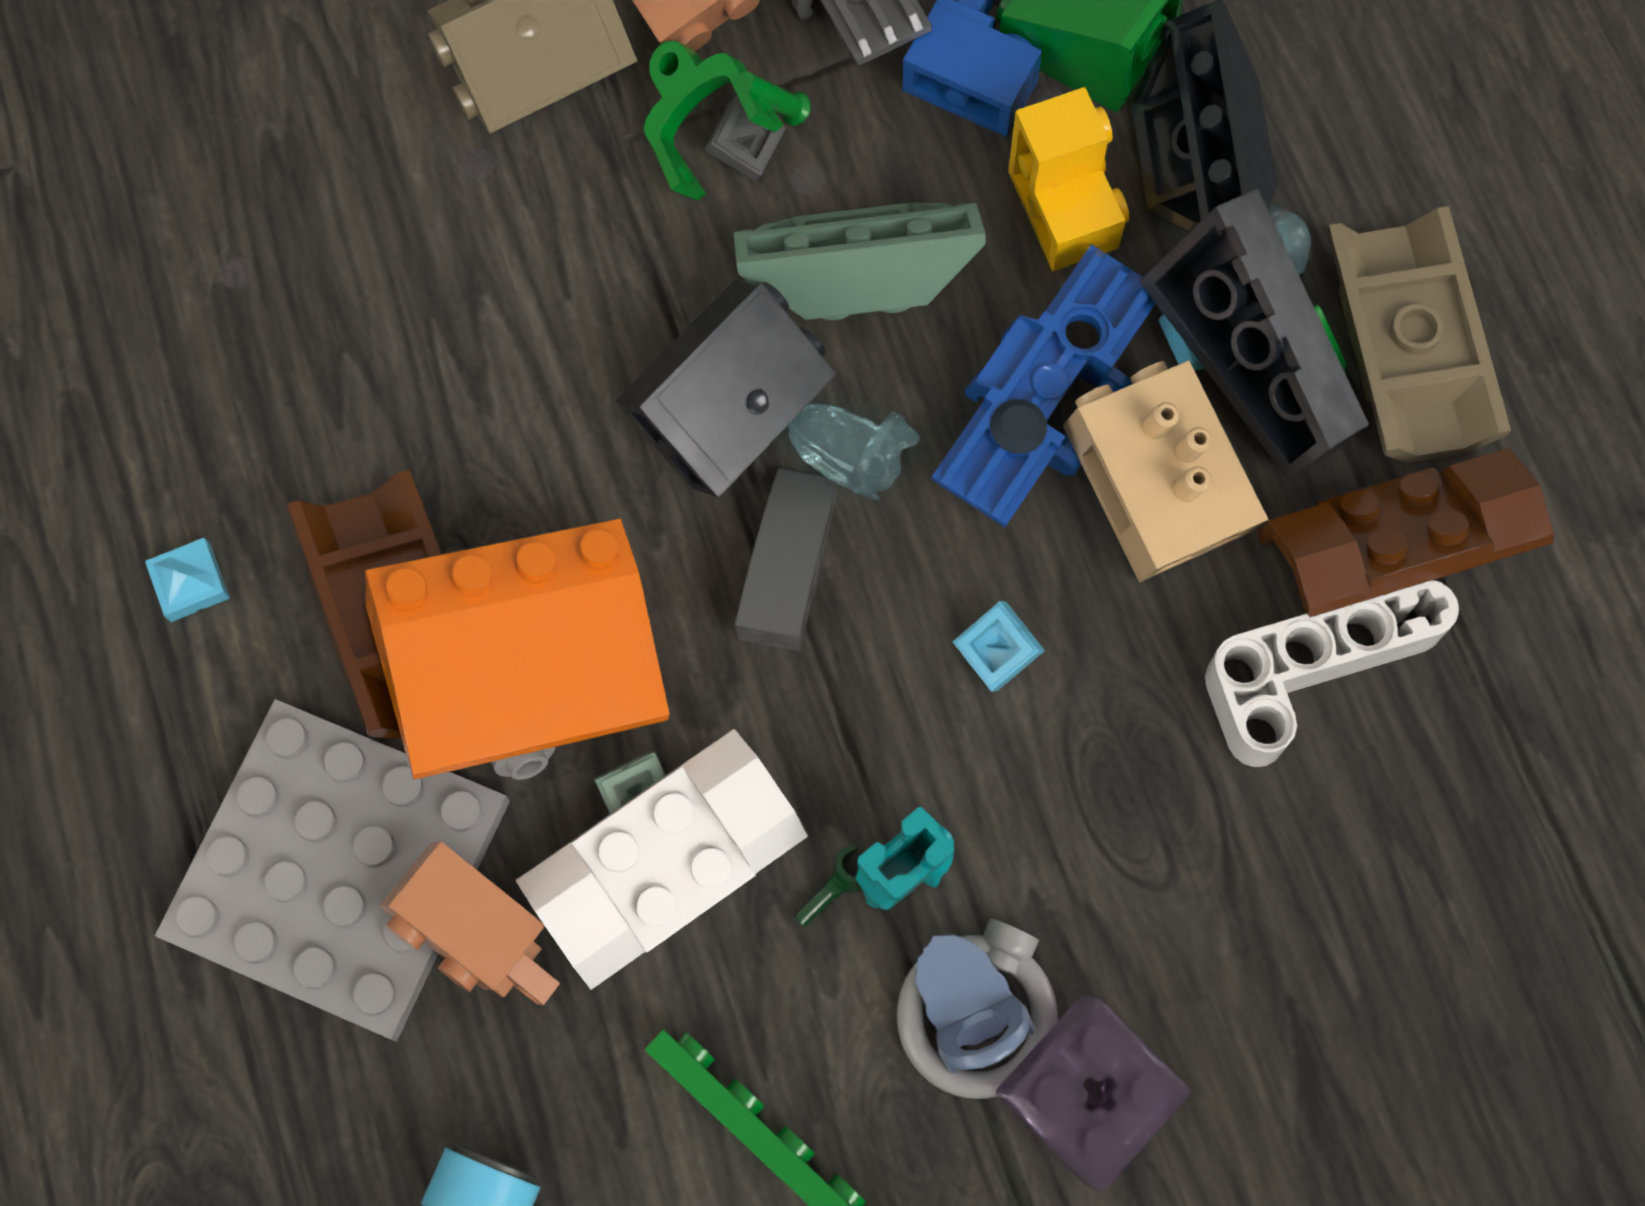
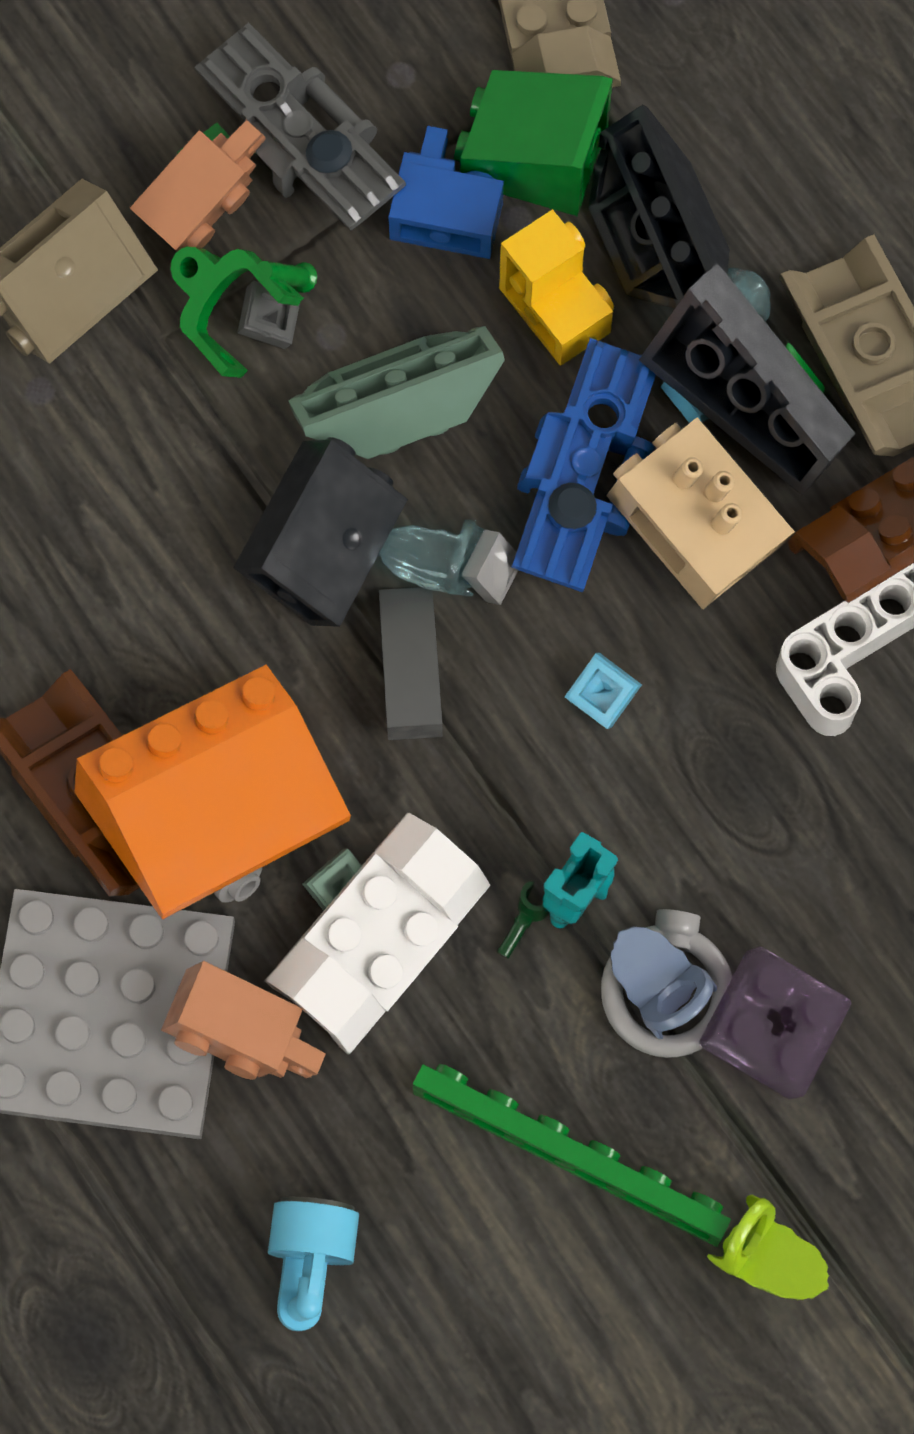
camera: 20 degrees left, 0 degrees up
none -> light grey tile [462,530,518,605]

